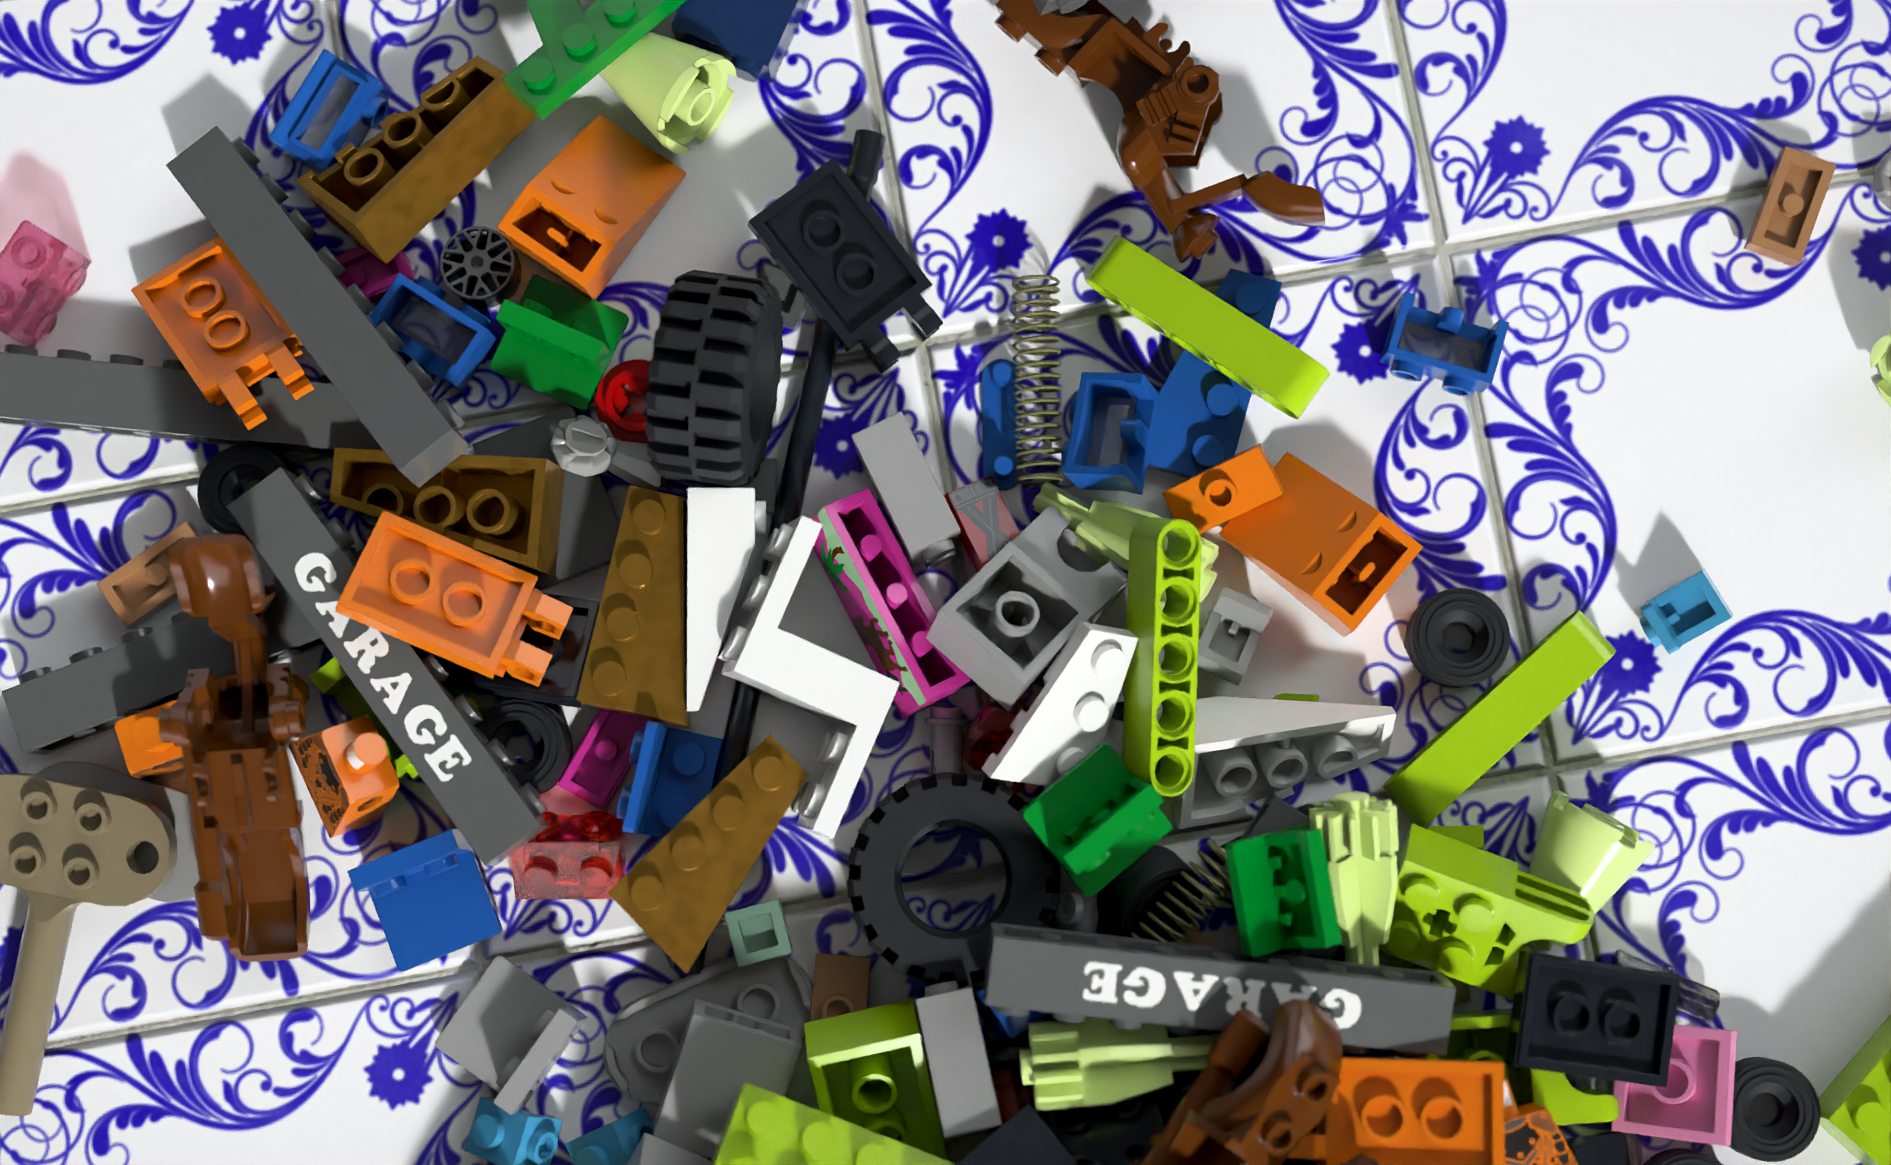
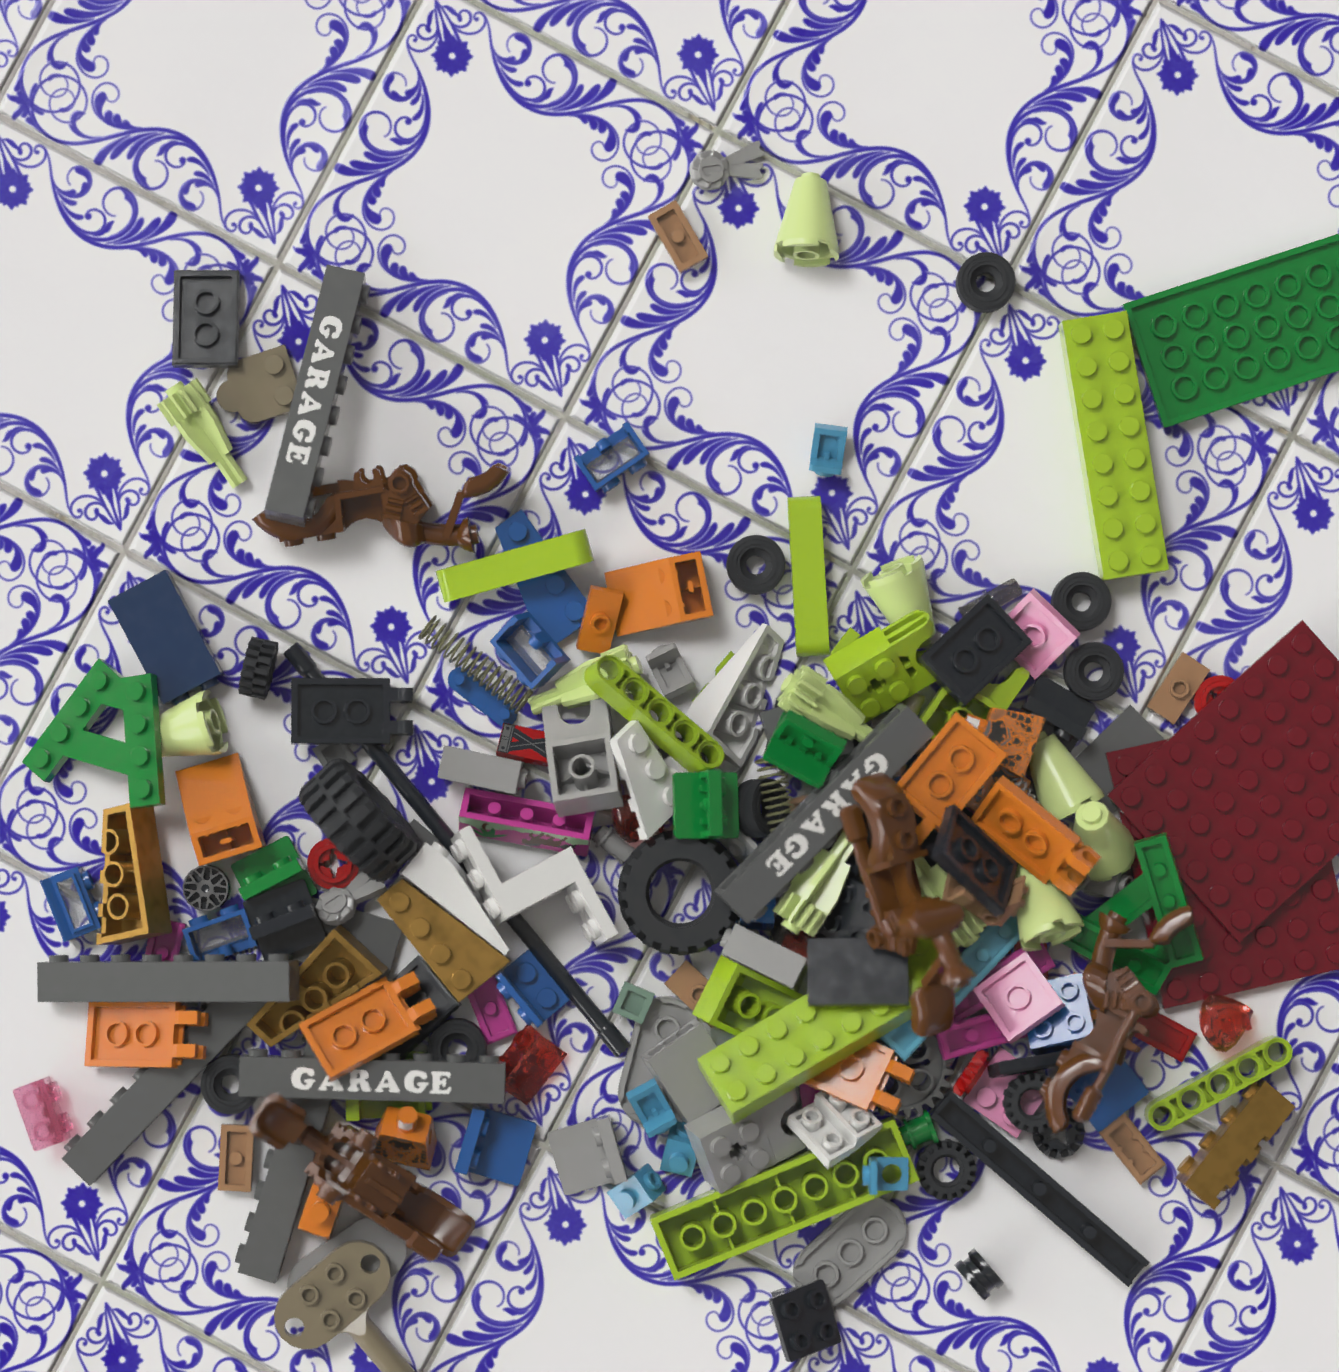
camera: 55 degrees left, 5 degrees up
pearl gold wedge [608,734,809,974] -> none
none -> black tyre [238,637,279,700]
none -> black bracket [243,879,327,960]
none -> dark azure bracket [625,1078,678,1138]

